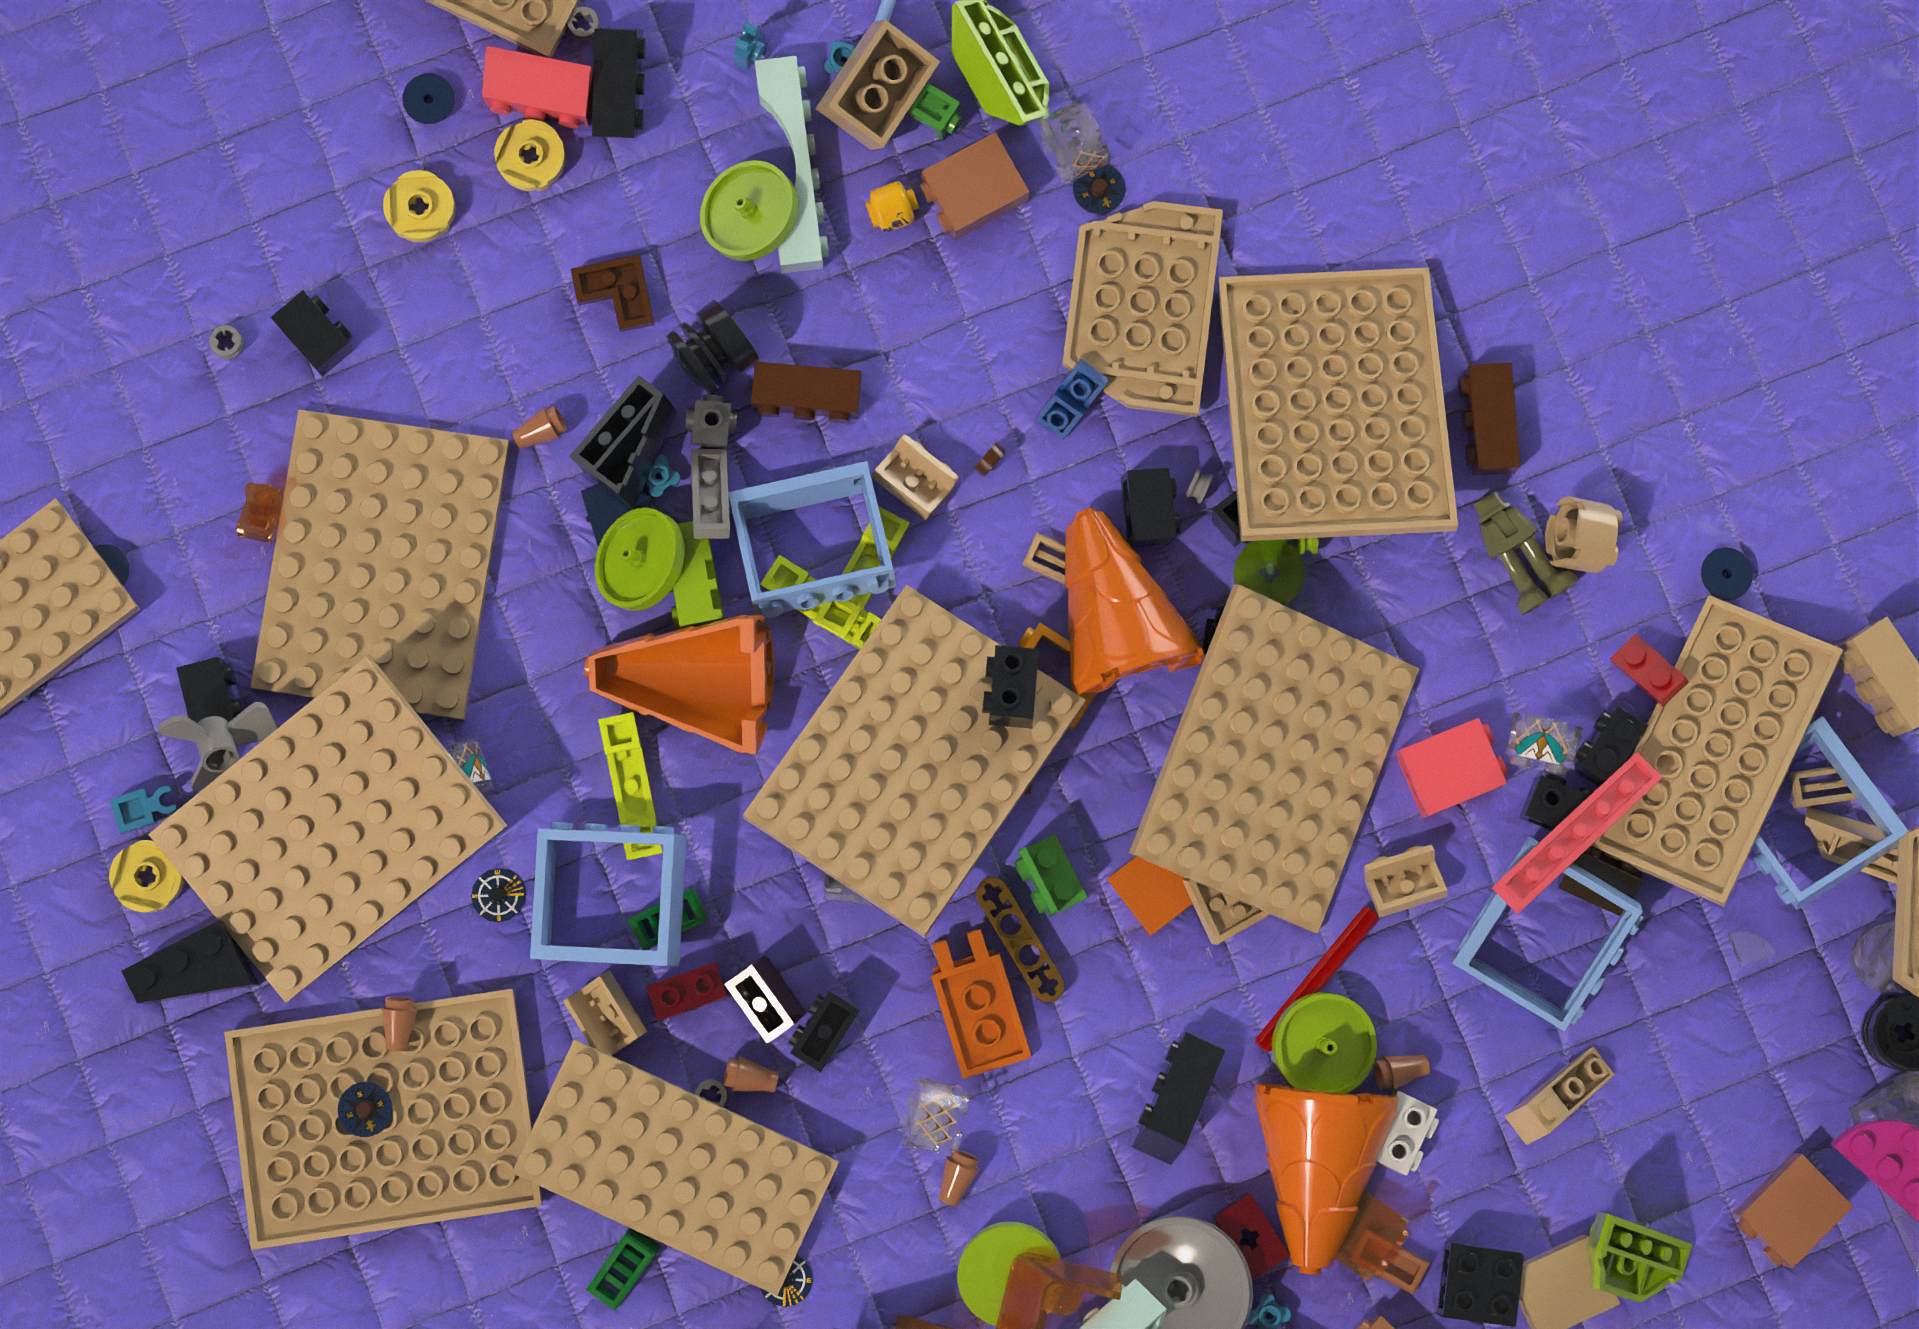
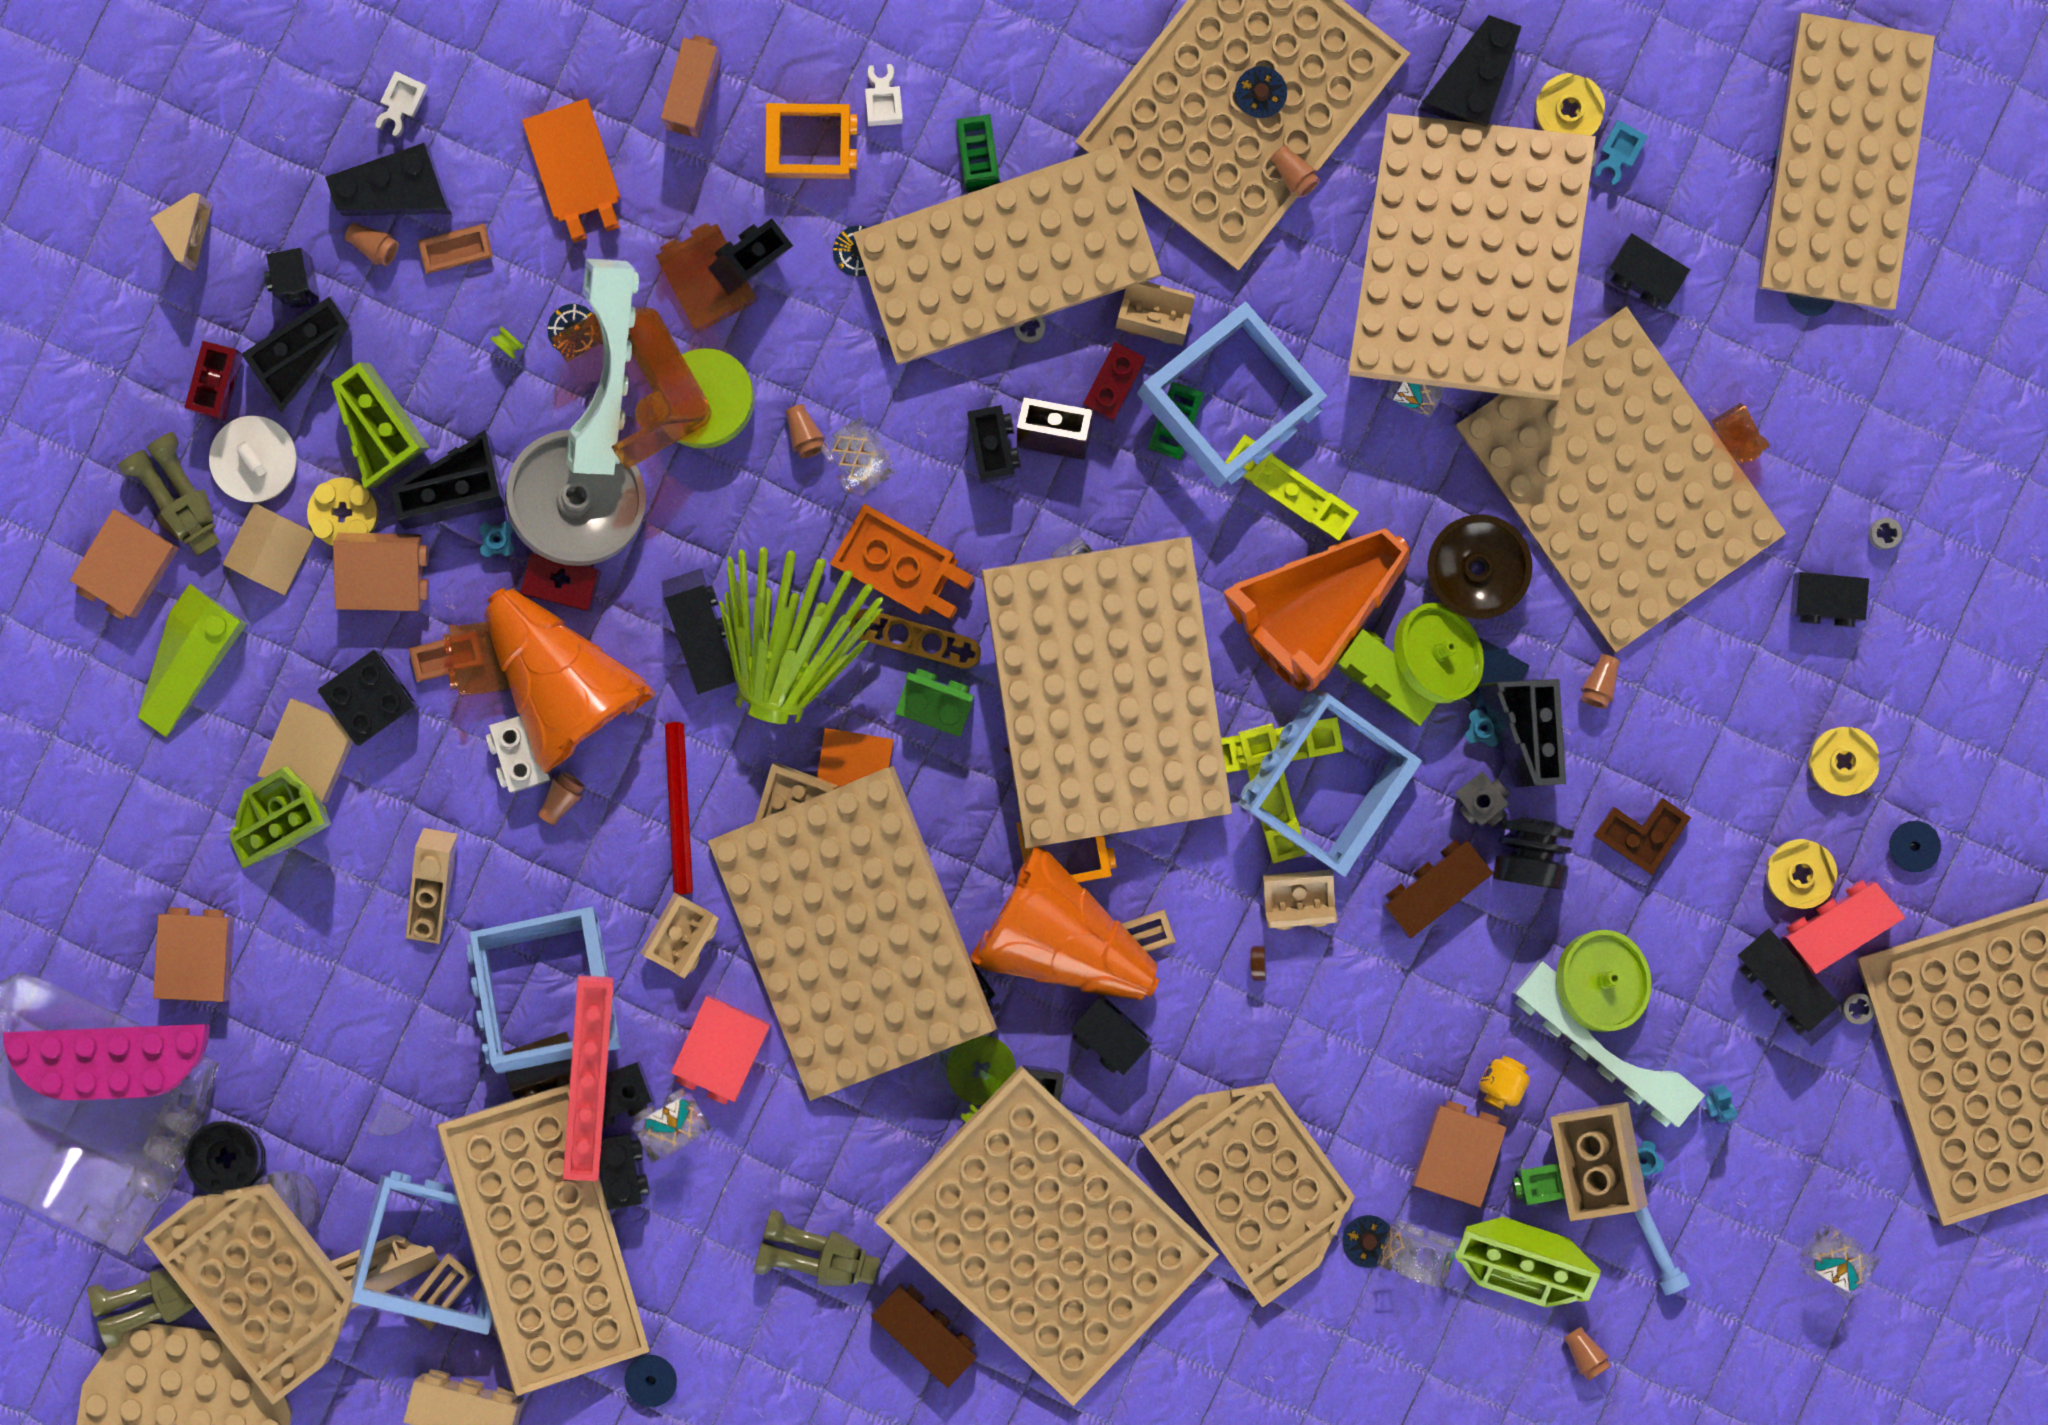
camera: 140 degrees right, 5 degrees up
light grey piece [157,702,277,791] -> none
dark blue piece [471,868,525,922] -> none
light grey plate [691,449,730,539] -> none
nougat cone [723,1055,779,1093] -> none
black brick [982,645,1039,729] -> none
blue slope [1035,358,1109,440] -> none
light grey bush [1185,468,1213,504] -> none
lime piece [1272,992,1377,1094] -> none
tan brick [1544,496,1622,574] -> none
red plate [1610,634,1688,707] -> none
none -> lime plant [719,547,883,724]
none -> dark brown dish [1427,514,1533,619]

